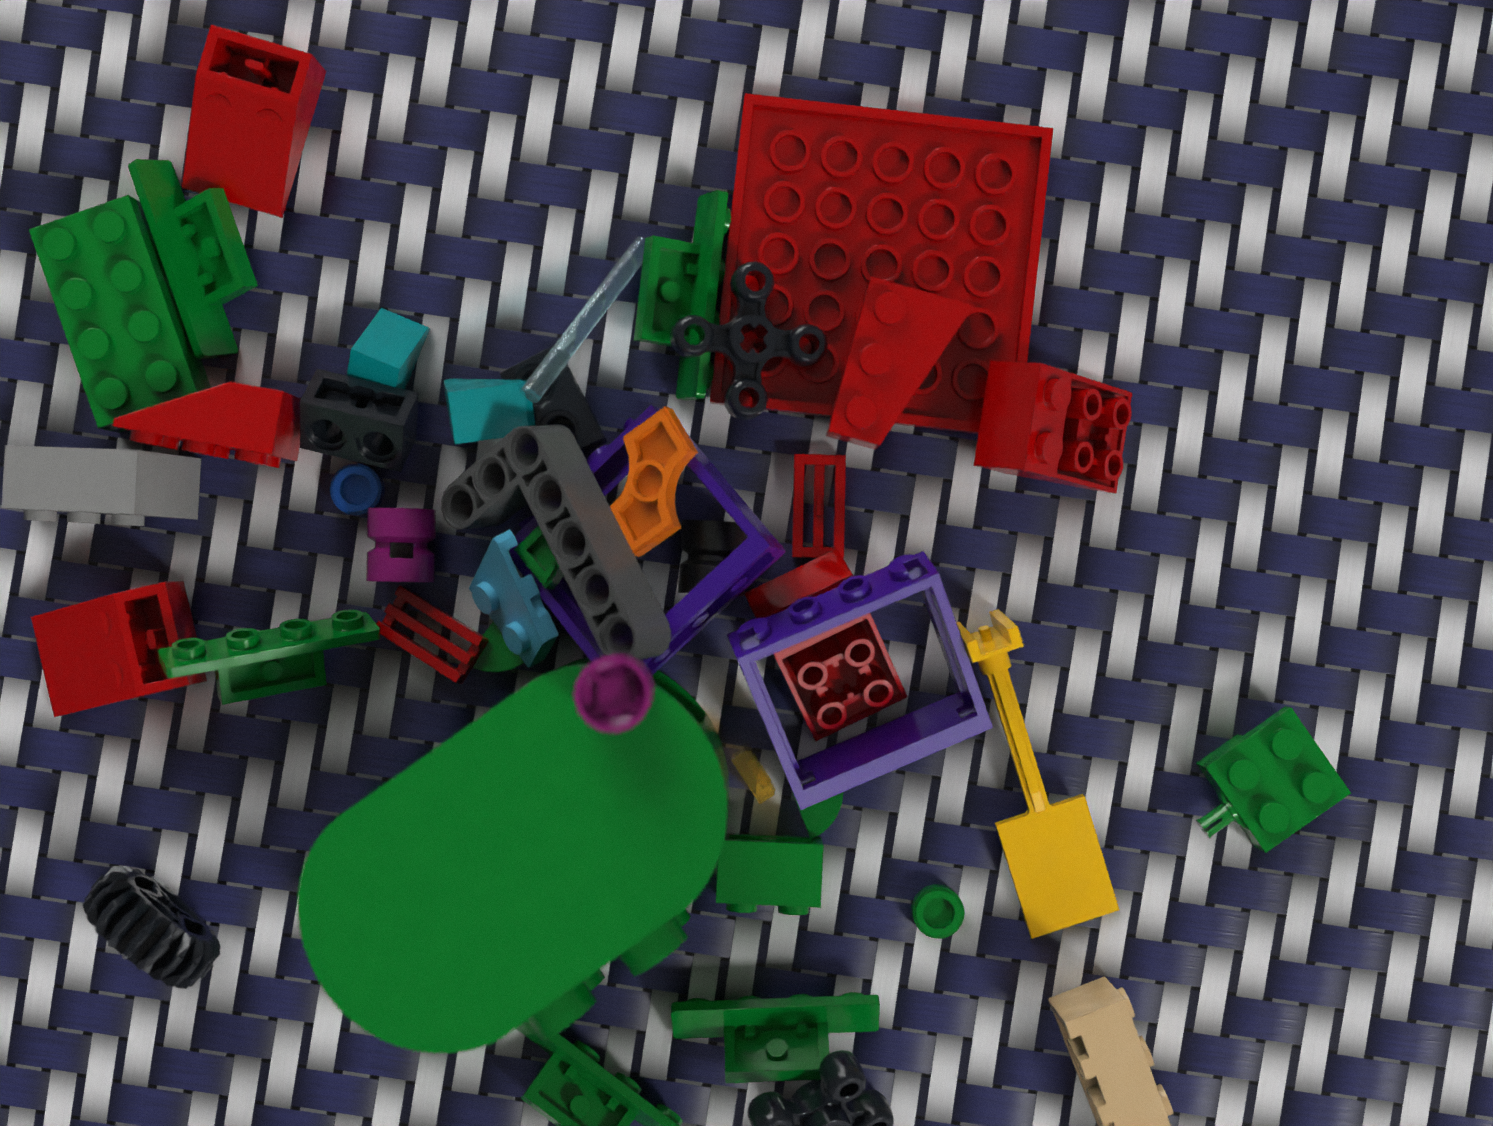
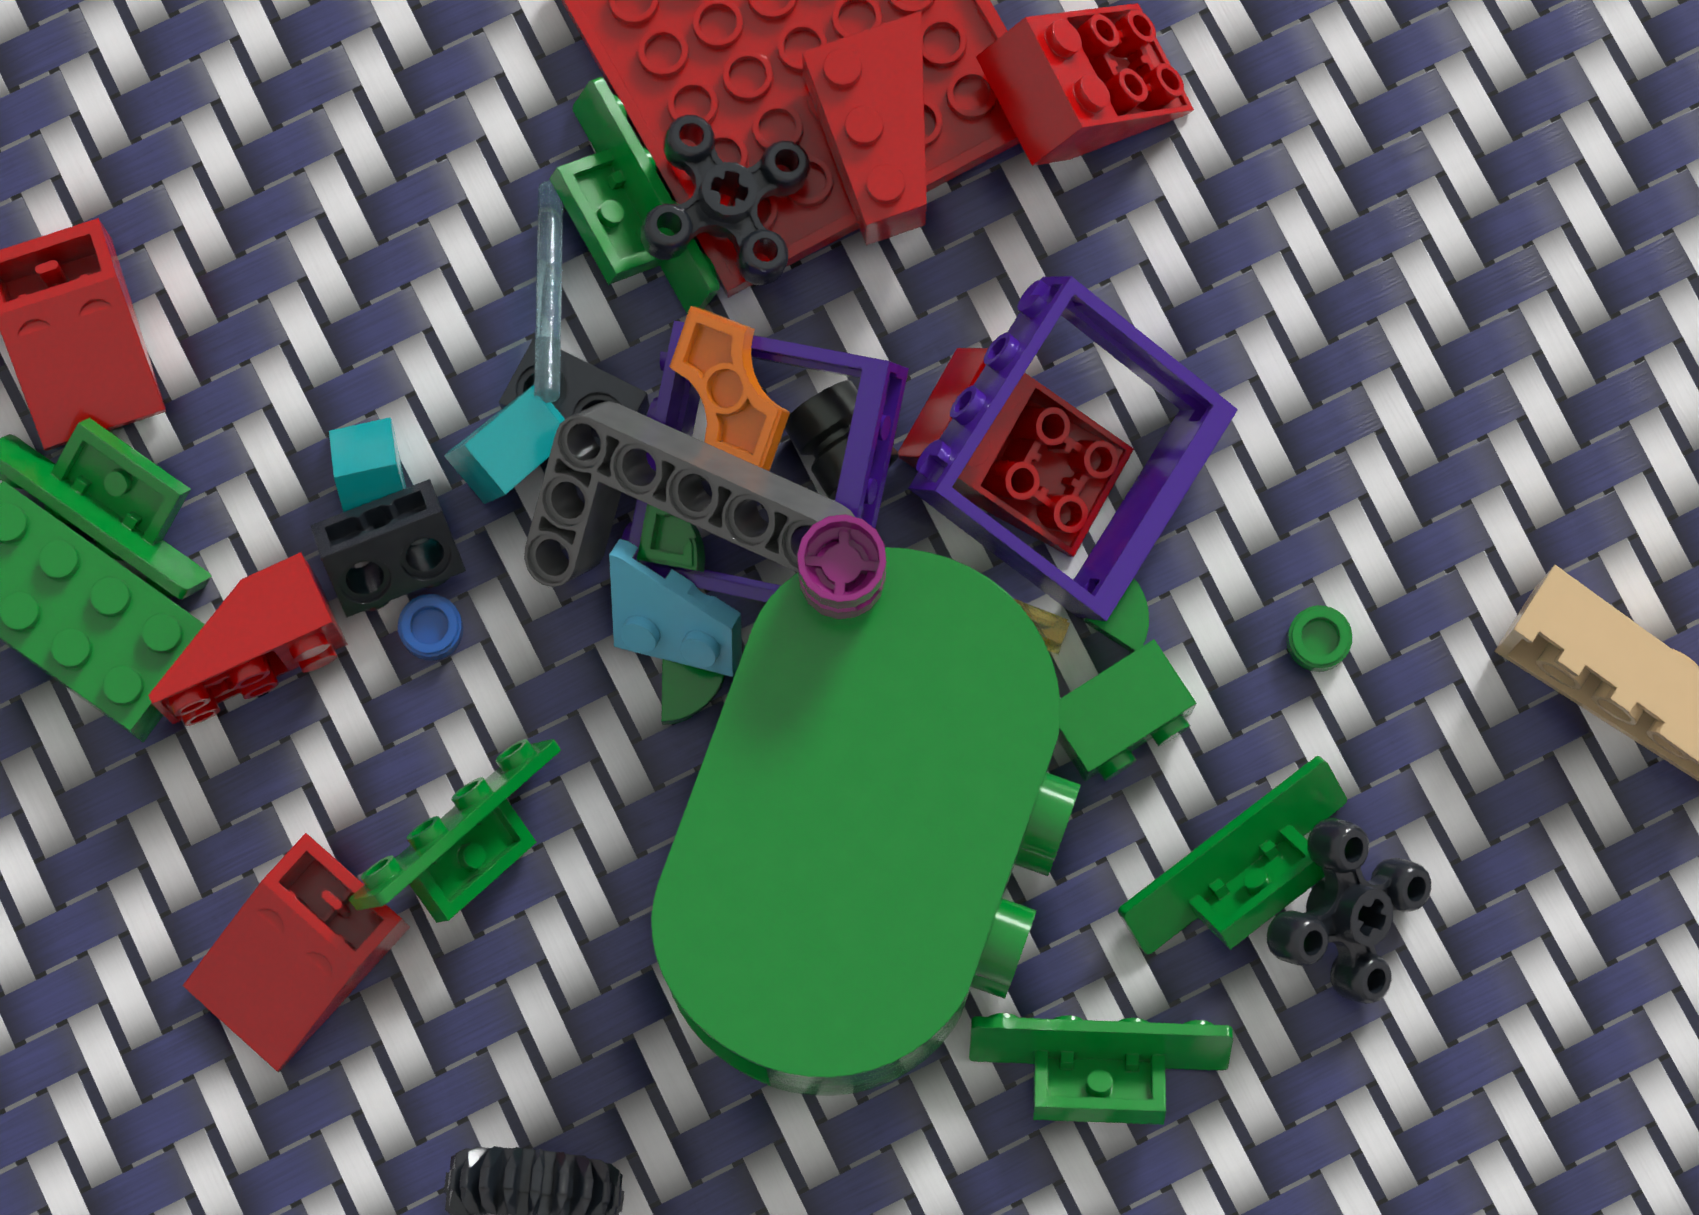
camera: 35 degrees left, 10 degrees down
light grey wedge [1,445,201,526] -> none
magenta wheel [366,508,436,582] -> none
red tile [376,585,489,684] -> none
red tile [792,454,846,558] -> none
yellow piece [956,609,1119,939] -> none
green plate [1196,706,1351,853] -> none

